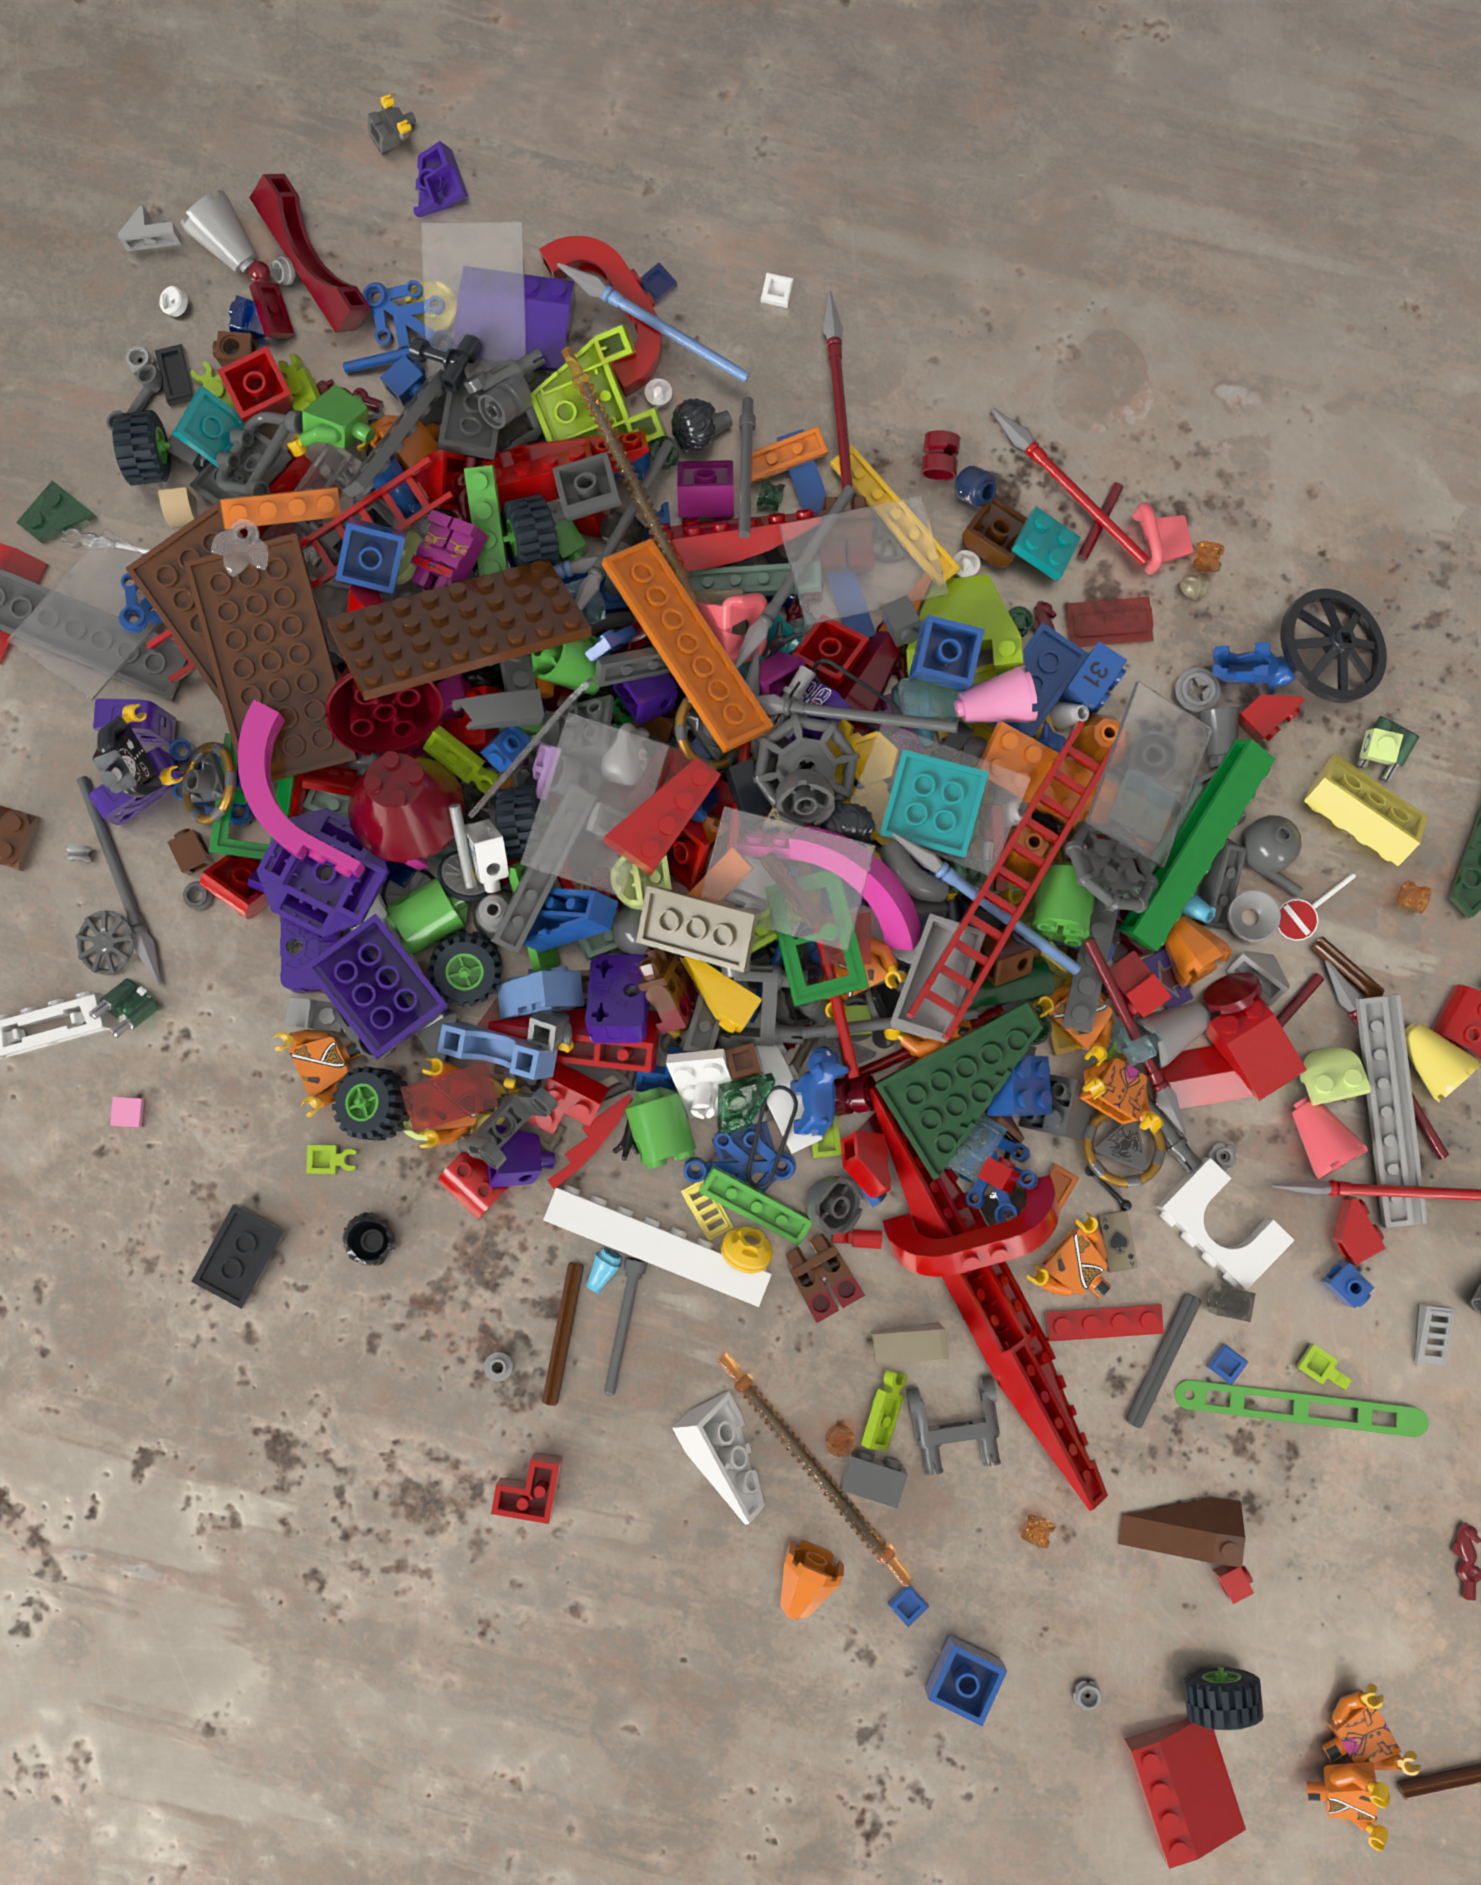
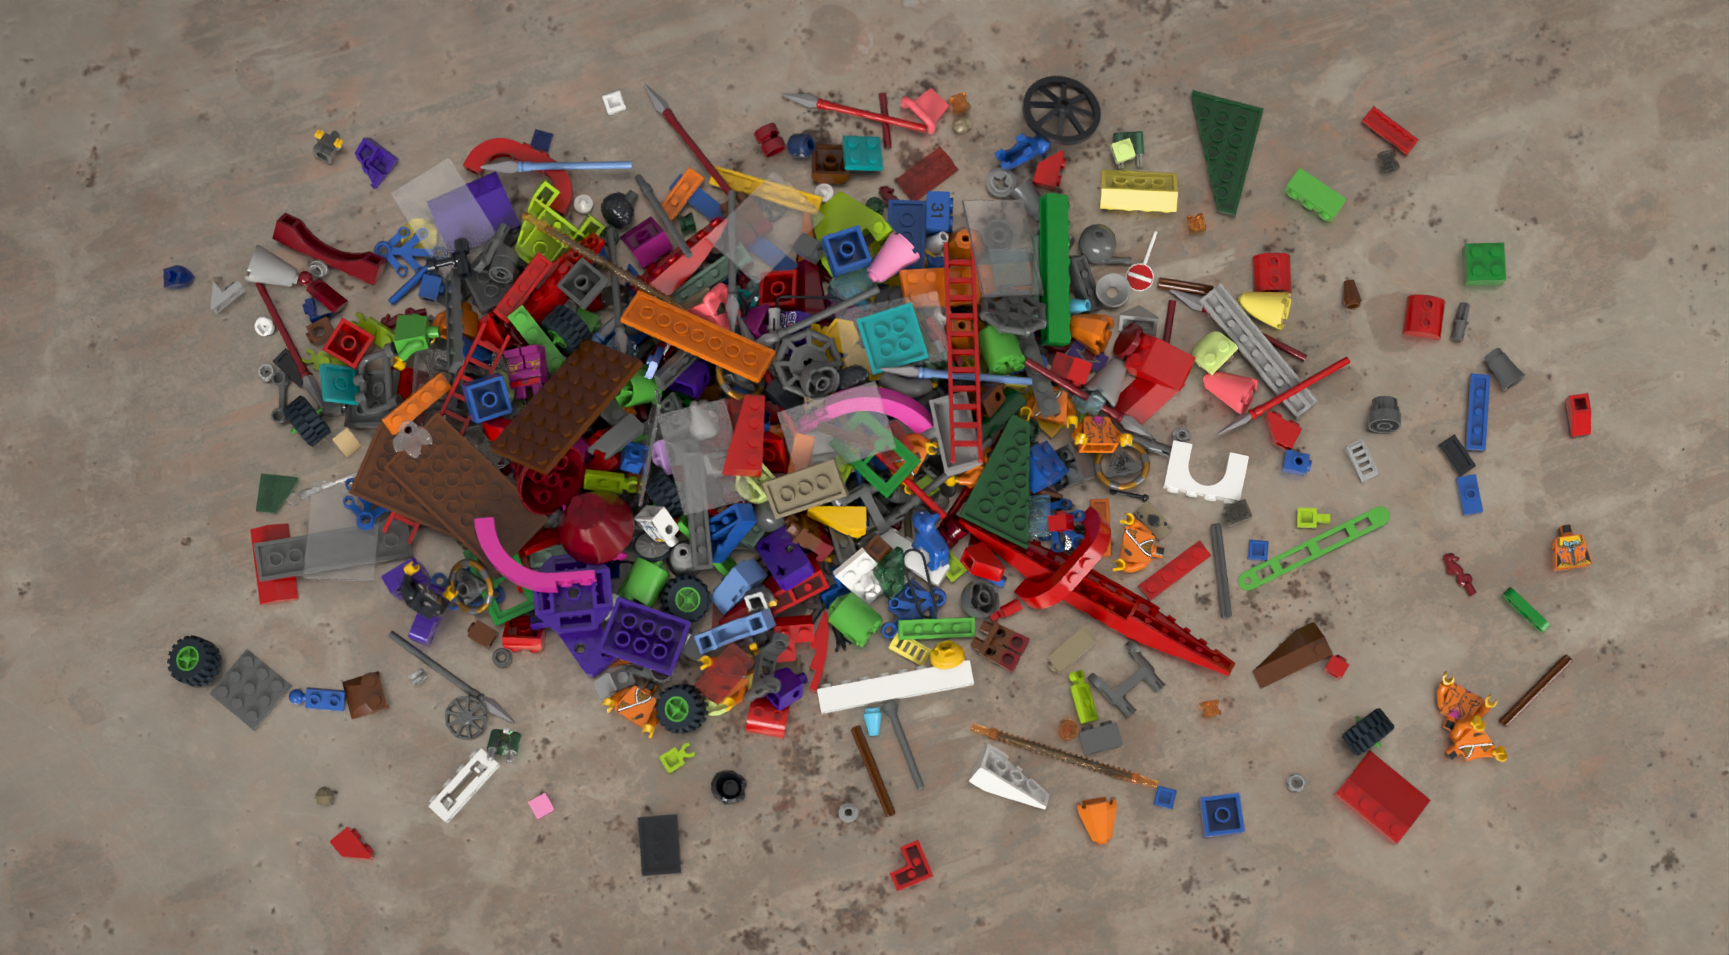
camera: 30 degrees left, 5 degrees down
light grey bar [449,804,477,889] -> none
none -> clear blue plate [163,265,195,288]
none -> dark red piece [255,283,324,409]
none -> red tile [492,252,553,324]

